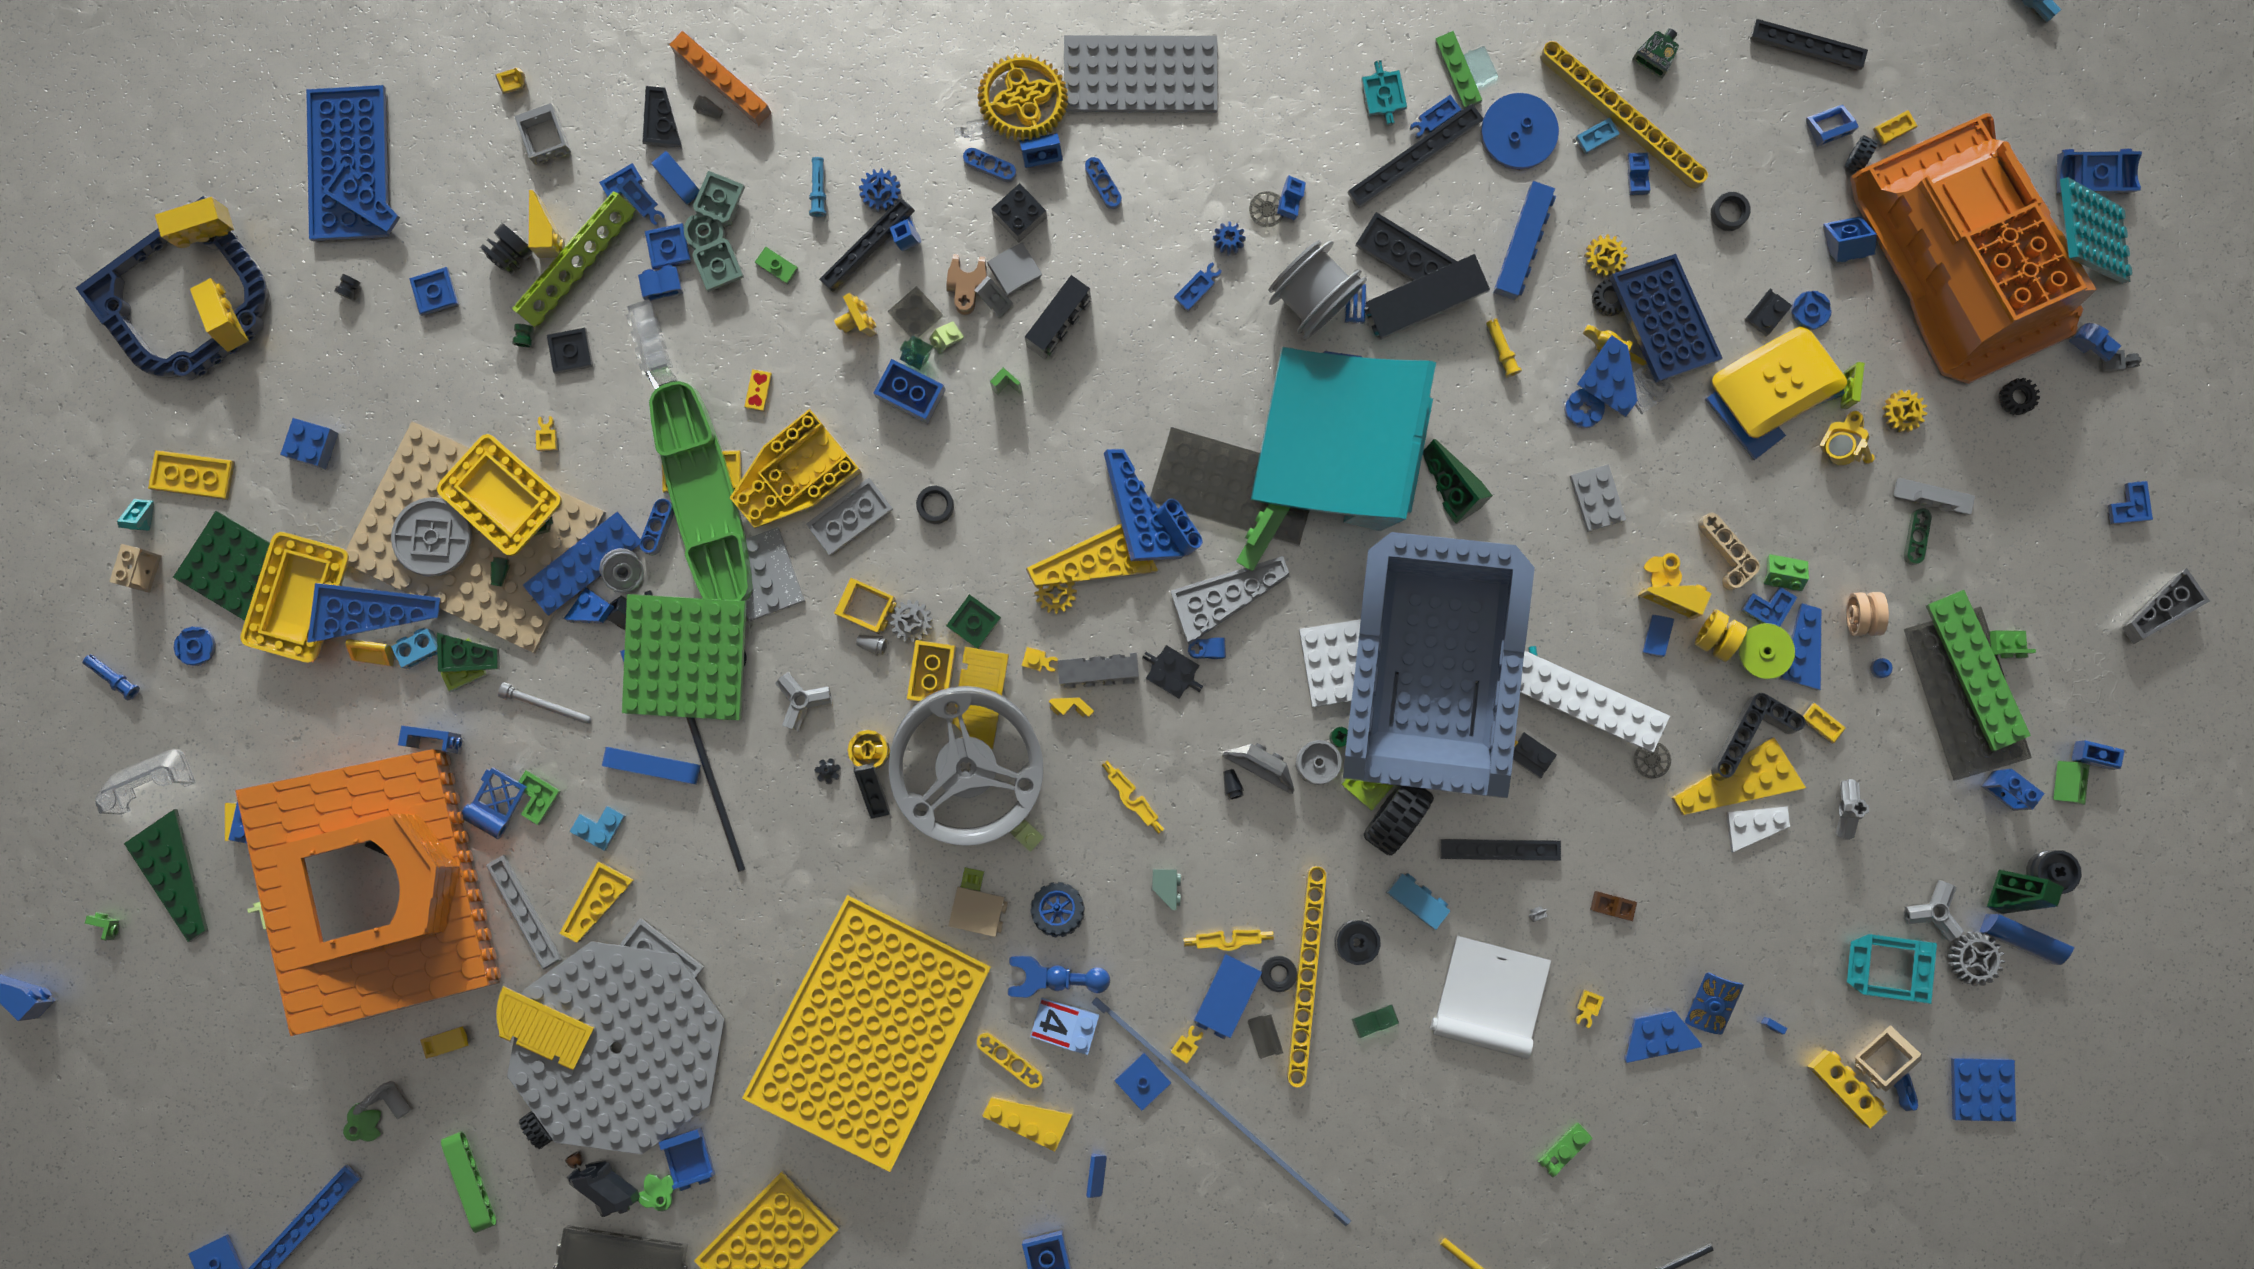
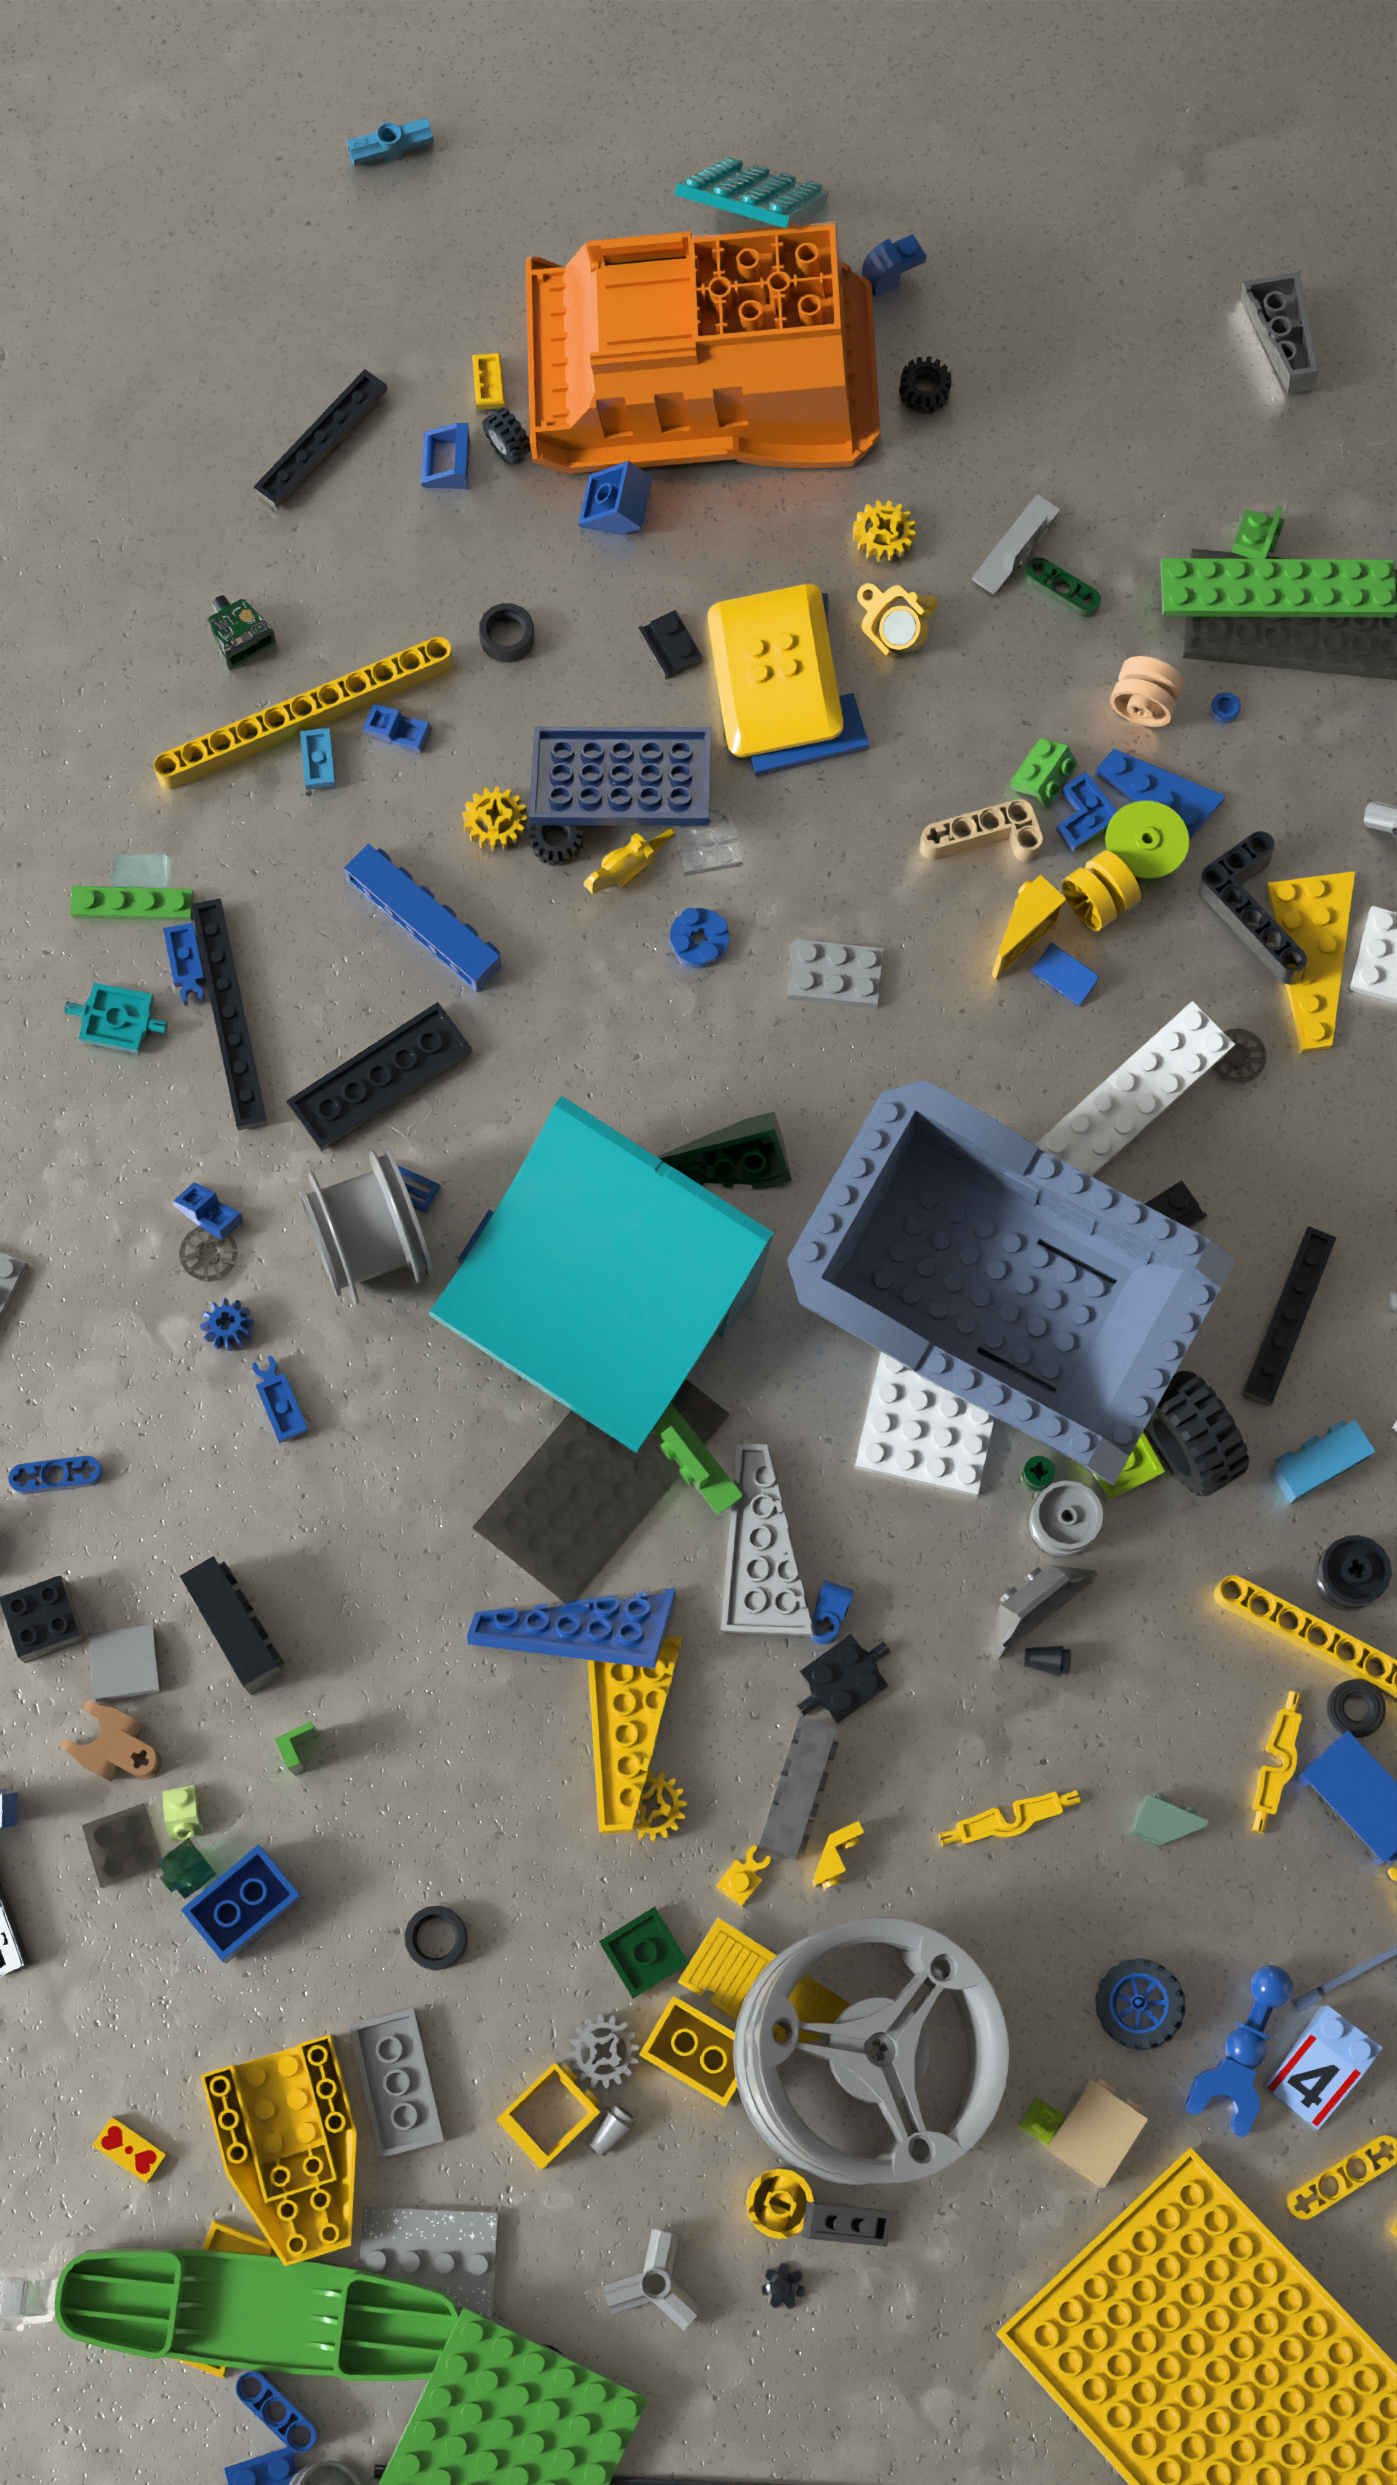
camera: 70 degrees left, 10 degrees down
yellow plate [834,293,877,337] -> none
light grey plate [974,276,1013,317] -> none
yellowish green bracket [1010,819,1044,852] -> none
blue beam [1157,499,1203,555] -> none
black brick [1364,254,1490,339] -> none
blue plate [1481,93,1559,169] -> none
yellow pin [1486,318,1522,378] -> none
blue plate [1577,335,1638,417] -> none
yellow plate [1644,553,1682,587] -> none
blue tile [1791,291,1832,330] -> none
yellow plate [1803,703,1846,744] -> none
lime plate [1840,362,1865,409] -> none
blue piece [2056,148,2142,193] -> none
dark grey plate [2102,350,2142,371] -> none
blue plate [2108,481,2153,524] -> none

